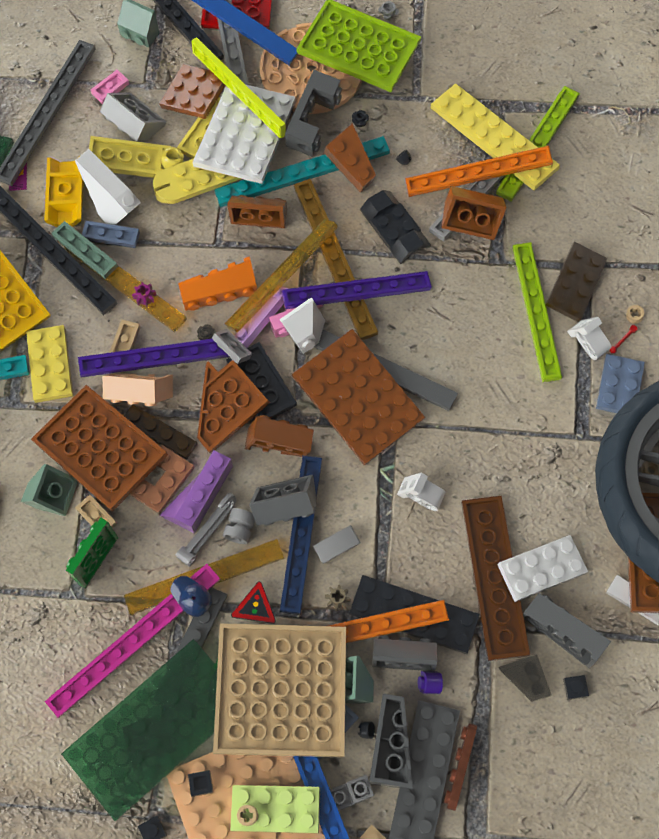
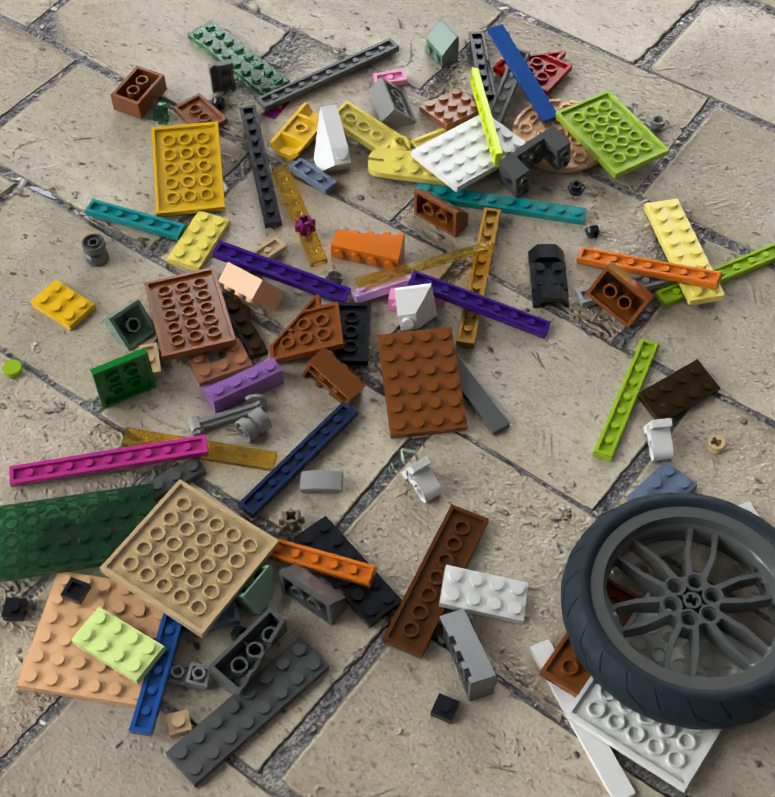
camera: 30 degrees right, 15 degrees down
sand green plate [51,221,118,279] -> none
dark blue cap [171,576,212,617] -> none
light grey plate [212,329,252,364] -> none
piece [231,581,276,624] -> none
tan bush [237,805,258,826] -> none
dark grey slope [249,474,317,526] -> none
dark orange wedge [324,123,376,193] -> none
dark purple plate [417,671,443,694] -> none
copper plate [444,723,477,811] -> none
clear smoke wing [499,655,552,702] -> none
red hinge [610,325,637,354] -> none

